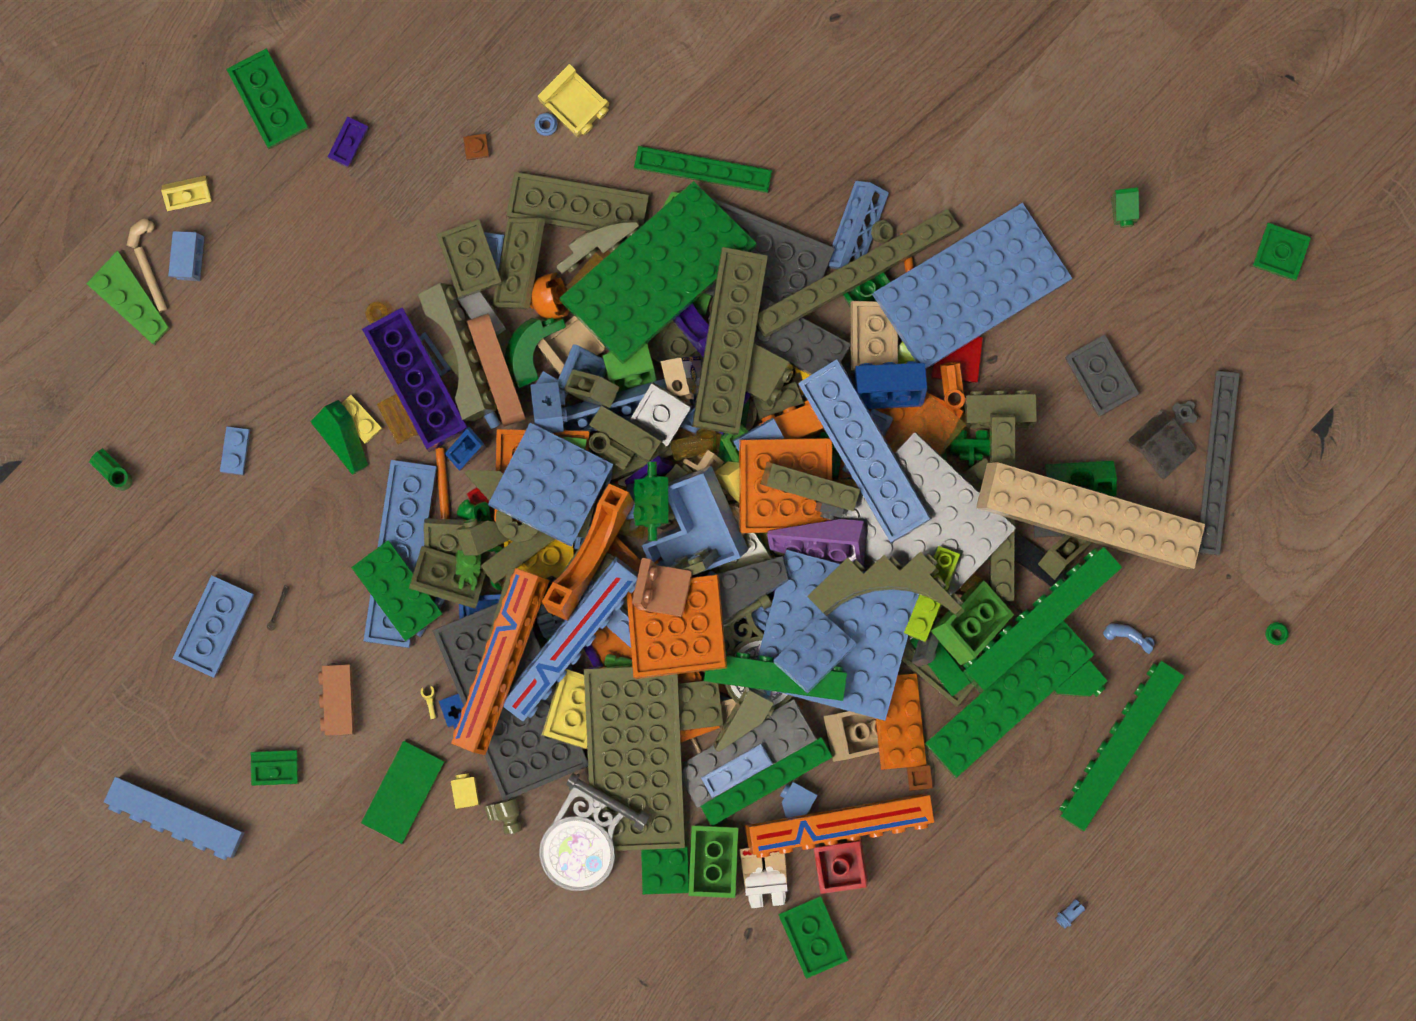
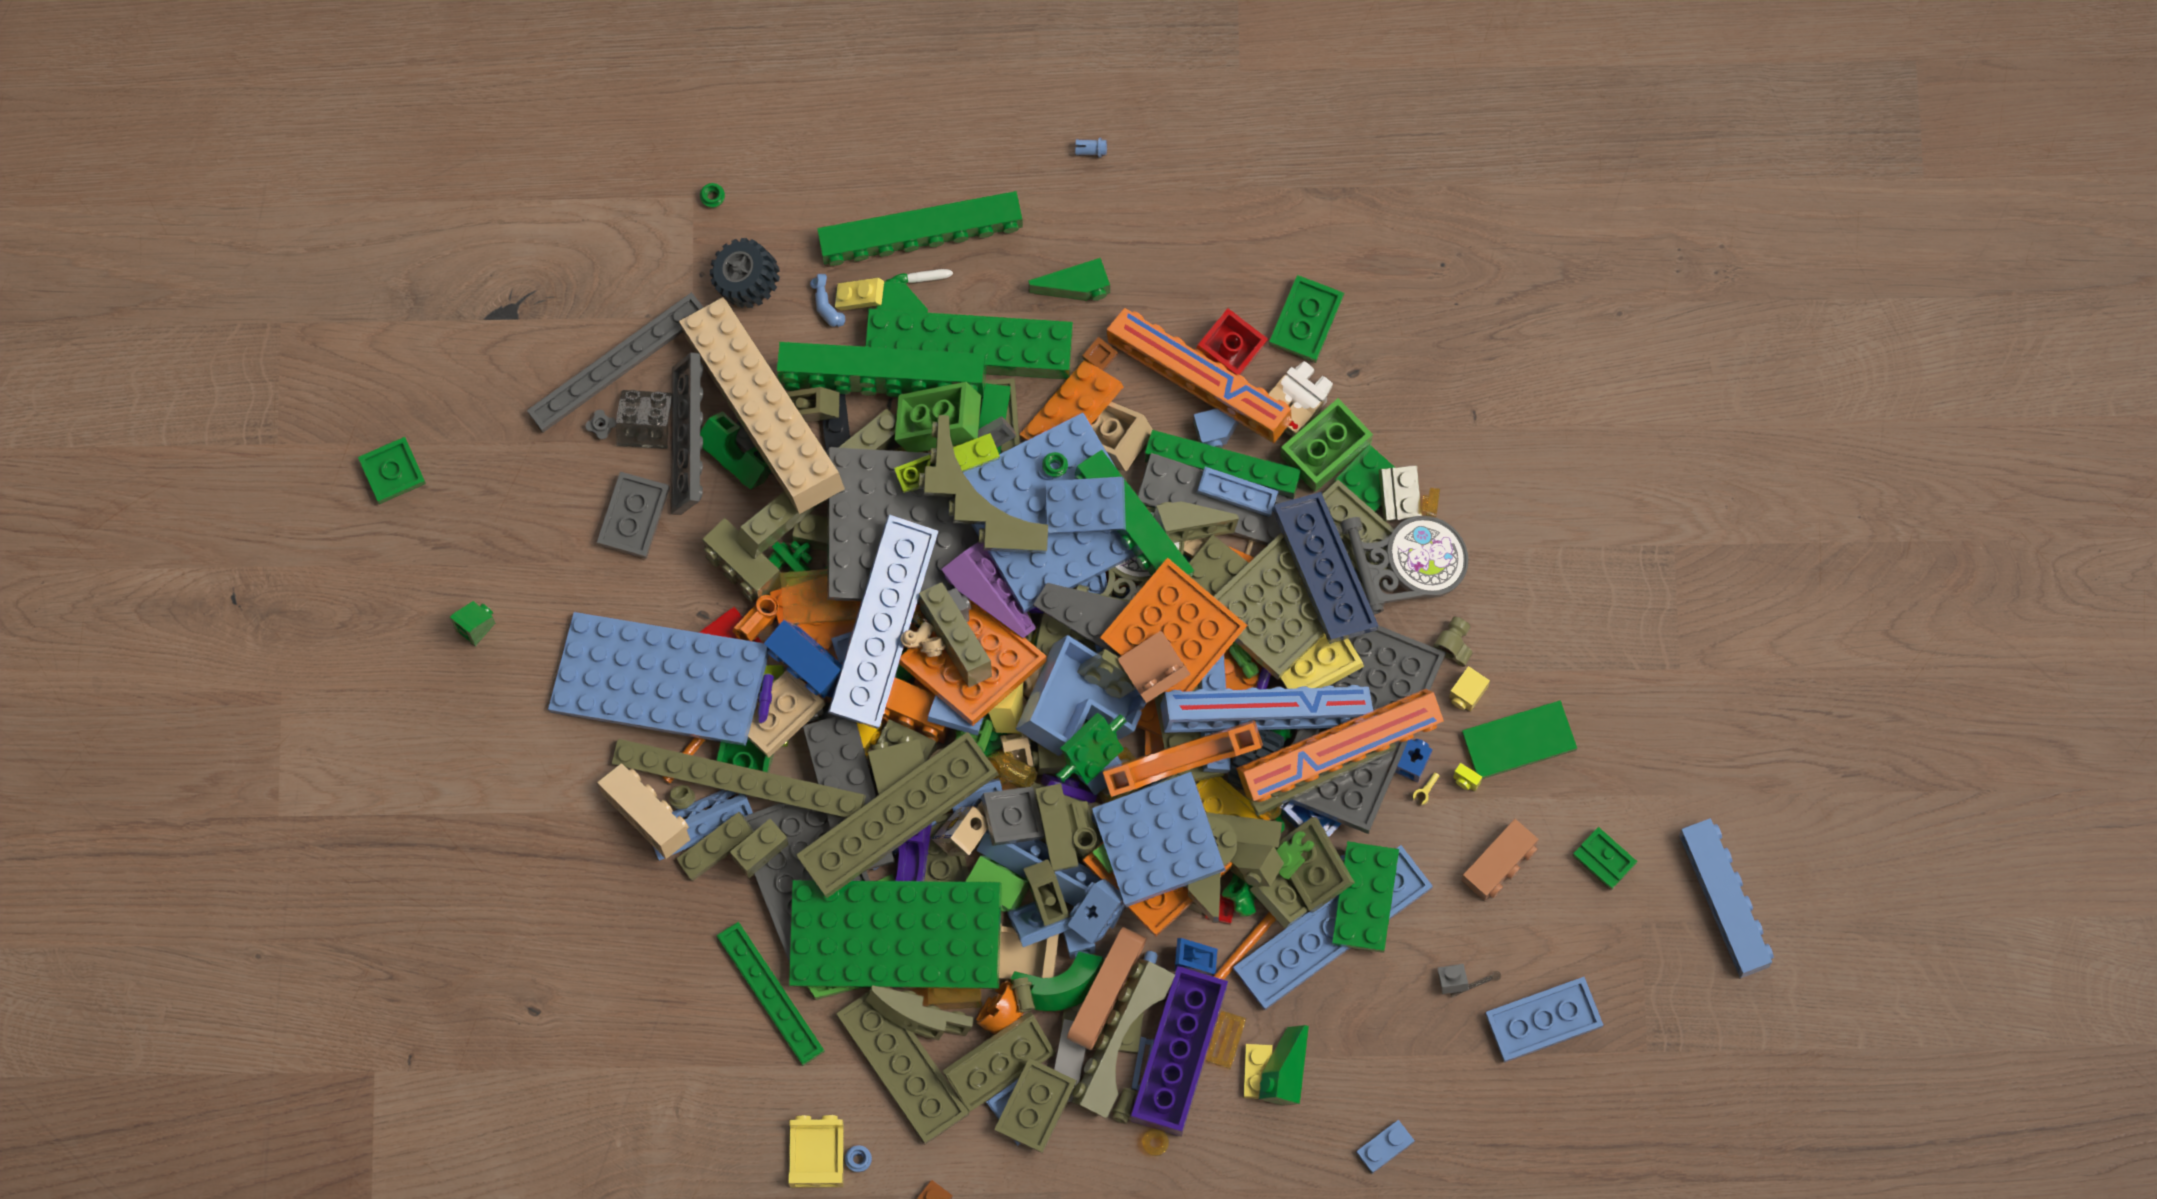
camera: 140 degrees left, 10 degrees down
none -> tan brick [597,763,690,859]
none -> dark grey plate [671,353,703,515]
none -> olive plate [677,812,754,881]
none -> black wheel [710,238,780,308]
none -> olive brick [730,819,789,878]
none -> dark purple piece [758,674,774,723]
none -> light yellow plate [835,278,884,311]
none -> white piece [892,269,953,284]
none -> tan arm [901,622,934,648]
none -> tan plate [920,637,946,657]
none -> olive pin [1011,977,1035,1013]
none -> green slope [1028,257,1110,301]
none -> green plate [1042,452,1068,478]
none -> olive pin [1112,1088,1138,1124]
none -> dark blue plate [1272,492,1379,644]
none -> plate [1378,466,1422,521]
none -> clear yellow plate [1421,487,1440,517]
none -> dark grey plate [1438,964,1469,994]
none -> neon yellow plate [1453,763,1482,791]

